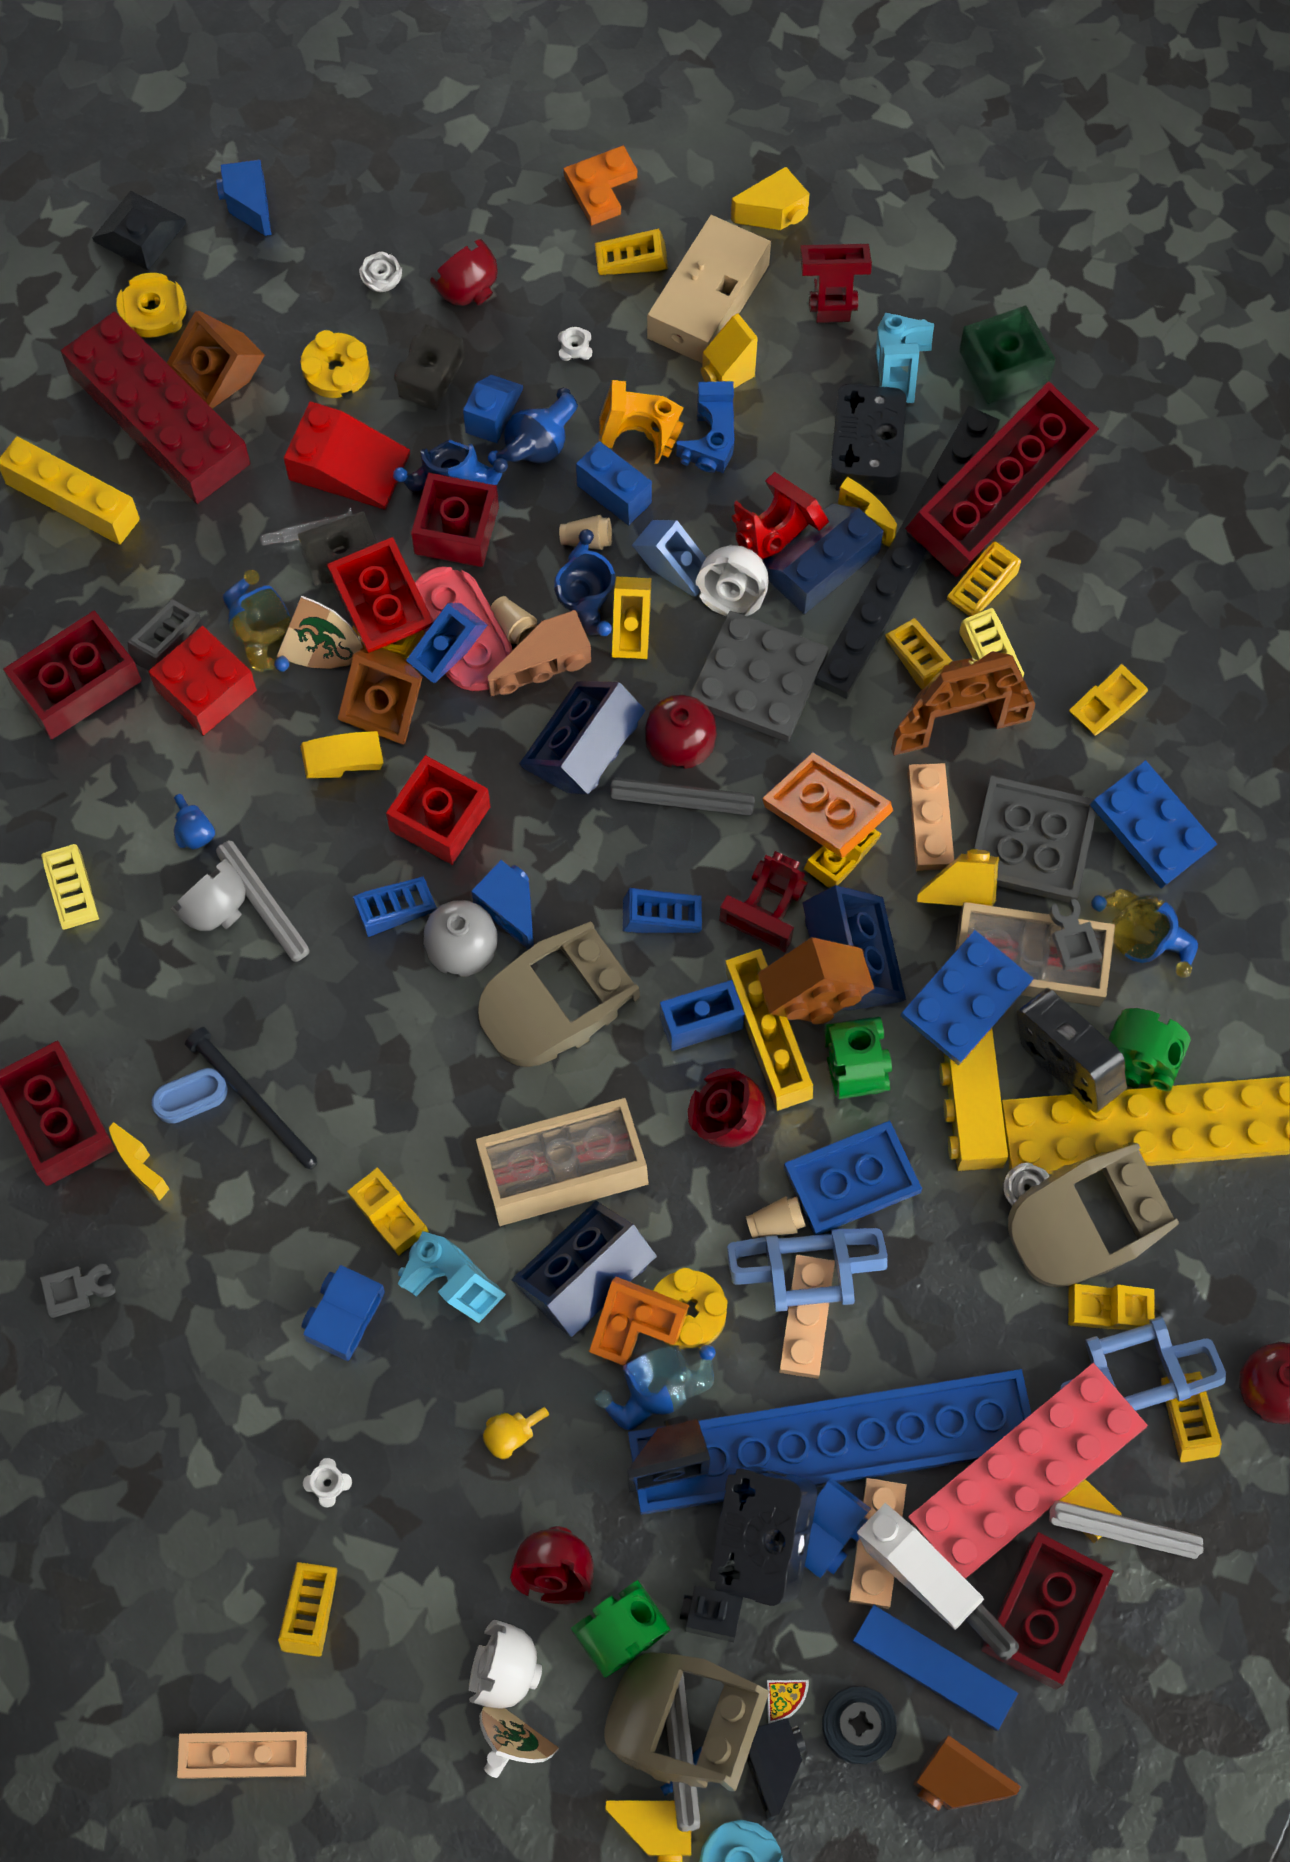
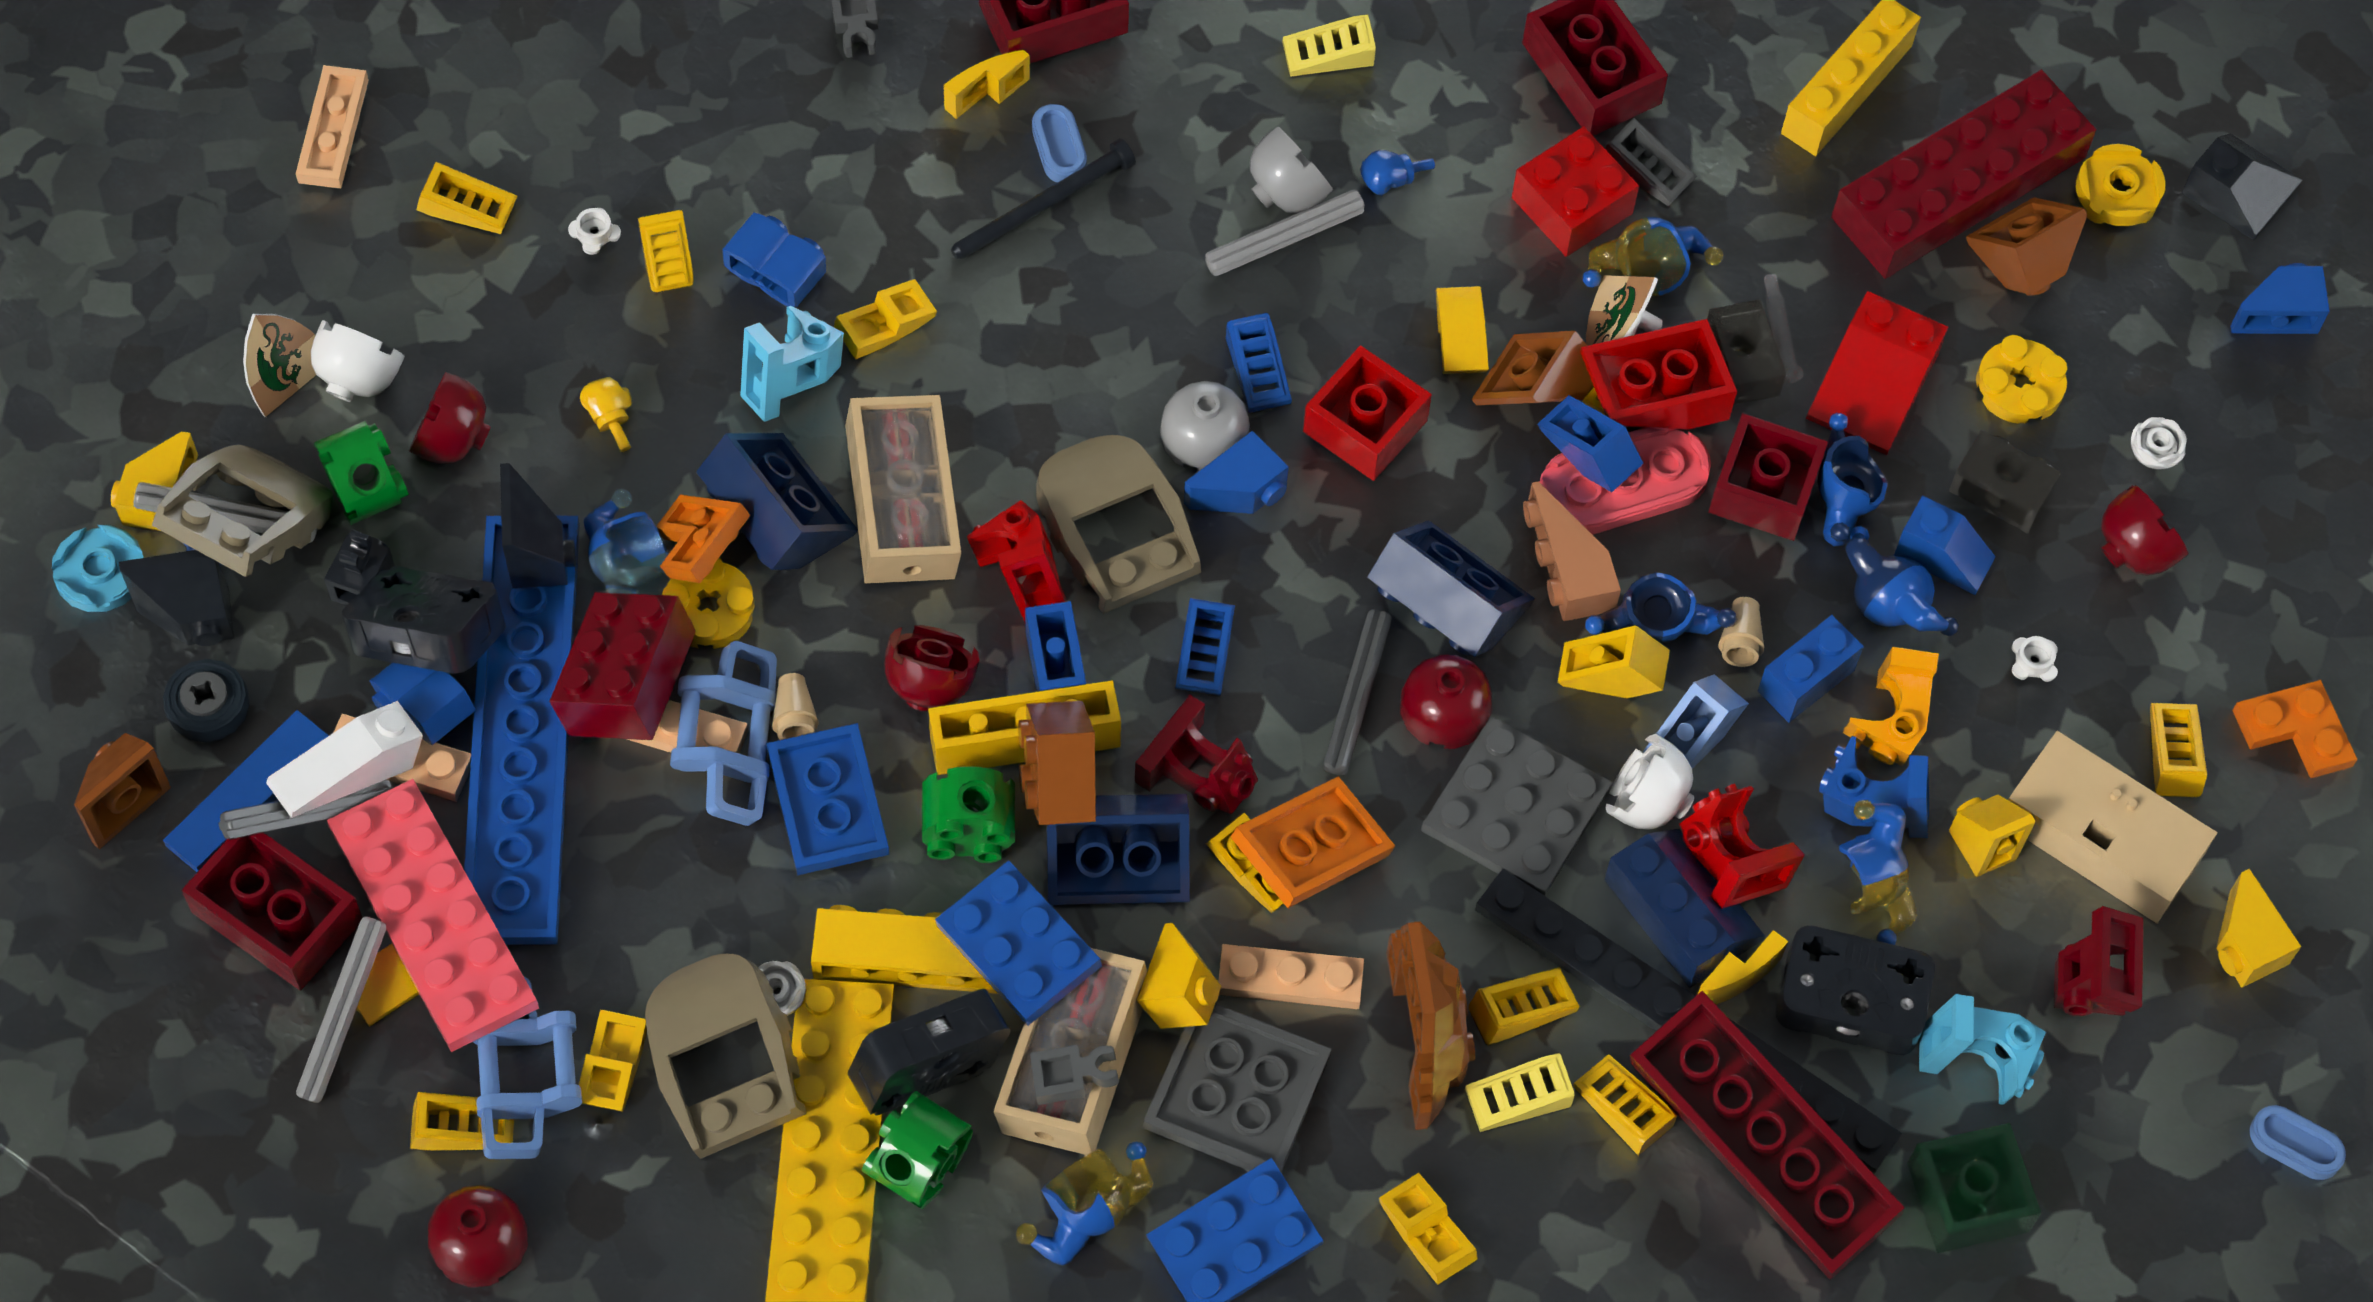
camera: 95 degrees right, 5 degrees down
tan cone [491,596,537,646] -> none
tile [767,1680,809,1724] -> none
none -> dark red brick [549,592,696,740]
none -> yellow slope [638,210,694,292]
none -> red tile [967,500,1067,622]
none -> piece [1839,800,1917,945]
none -> medium blue tile [2249,1105,2346,1180]

